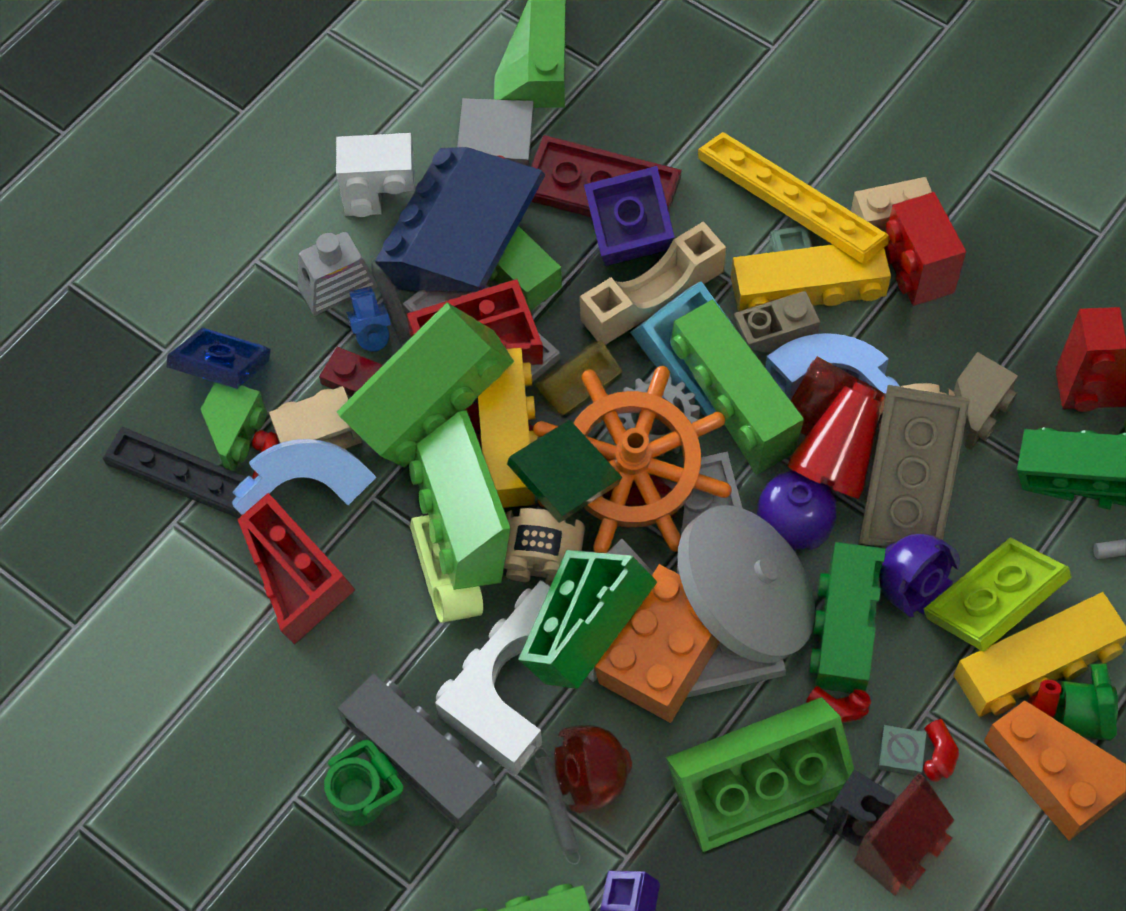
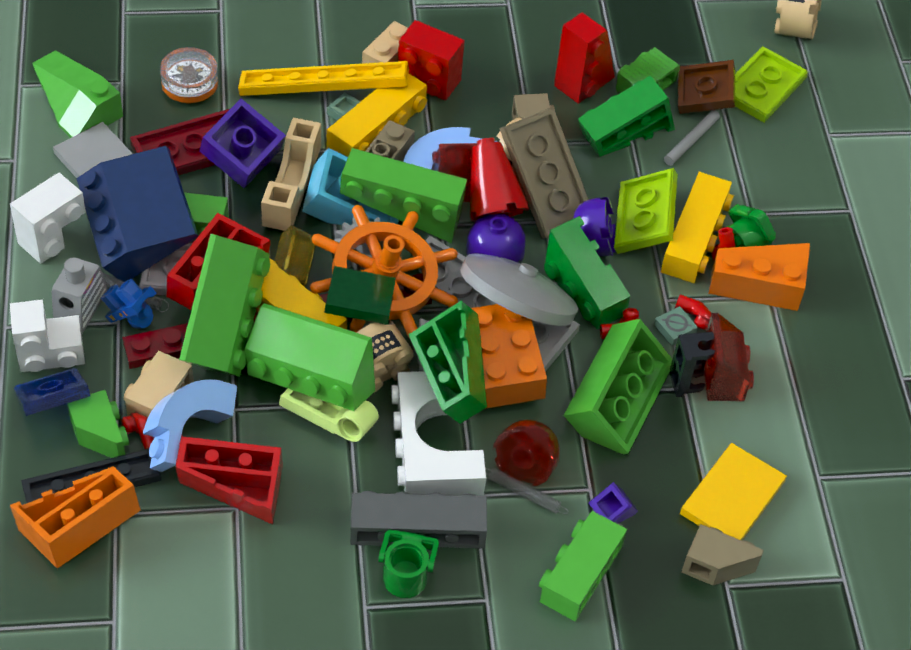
camera: 50 degrees left, 10 degrees down
none -> white brick [10,299,85,372]
none -> orange wedge [10,466,141,569]
none -> clear piece [160,47,218,103]

